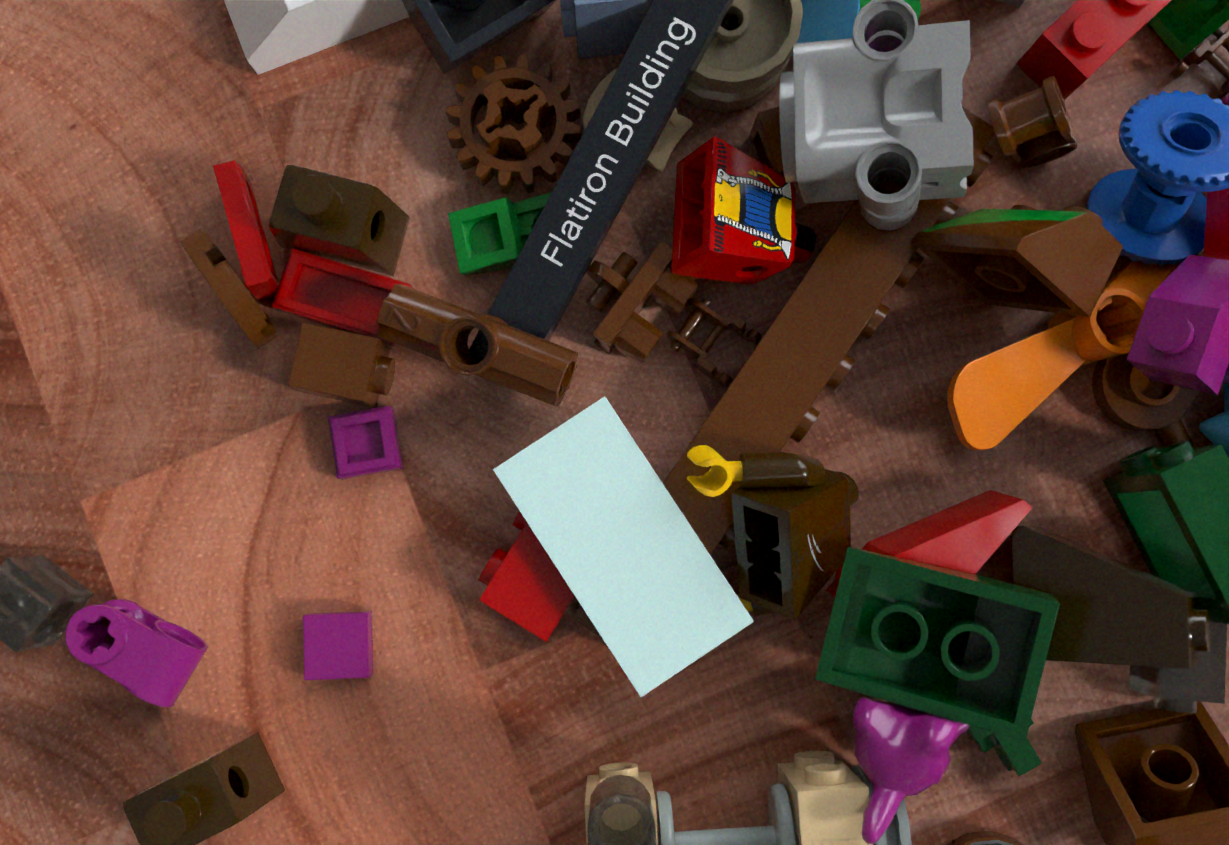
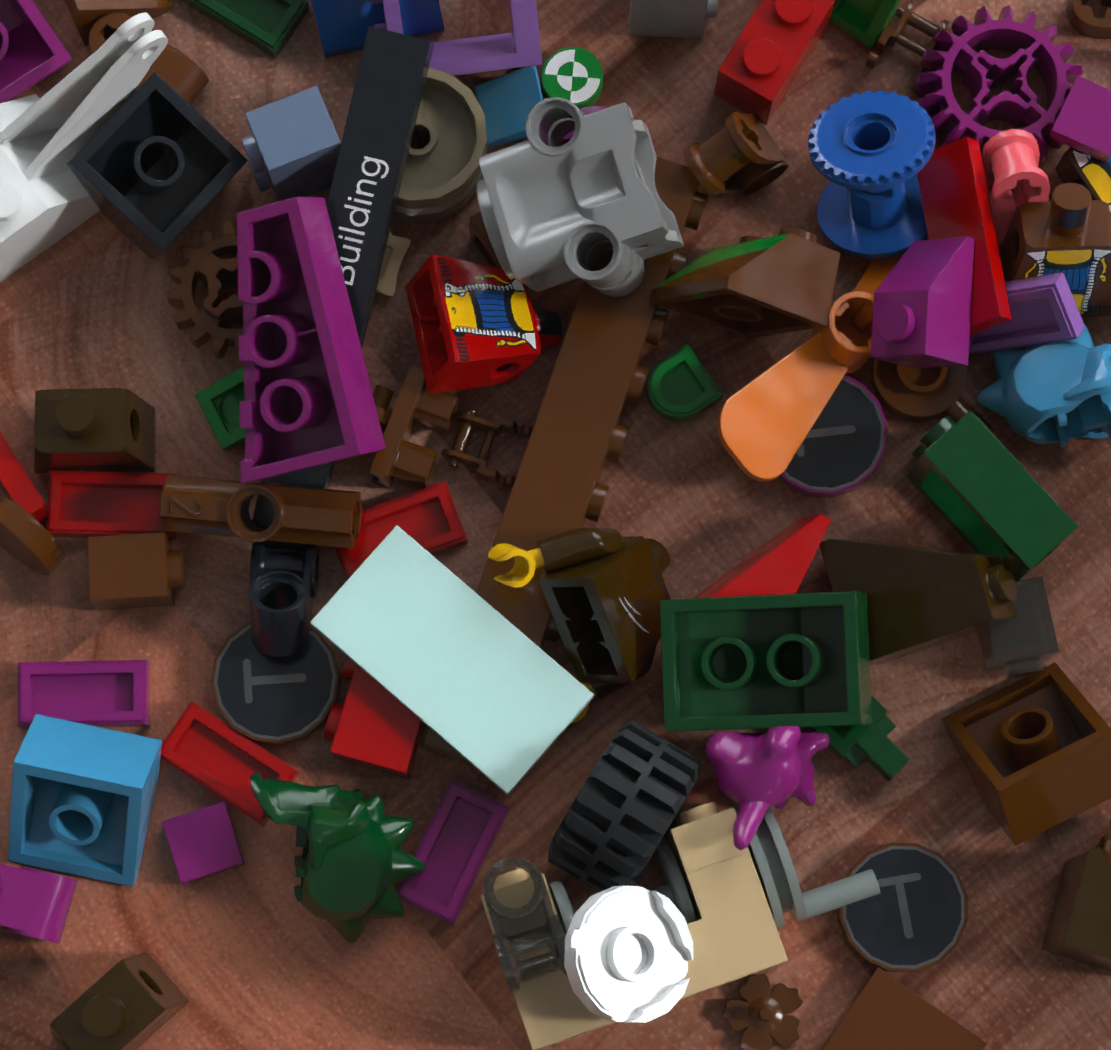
camera: 15 degrees left, 5 degrees down
magenta tile [328,406,404,480] -> none
none -> dark azure slope [8,714,162,887]
none -> magenta tile [17,660,150,729]
none -> red tile [160,701,300,827]
none -> black tile [211,622,341,746]
none -> magenta wedge [237,197,386,484]
none -> black piece [248,541,319,657]
none -> dark green head [250,773,425,943]
none -> red tile [334,481,468,581]
none -> magenta tile [397,779,510,925]
none -> black tyre [548,720,701,892]
none -> green tile [647,344,723,422]
none -> black tile [778,375,888,498]

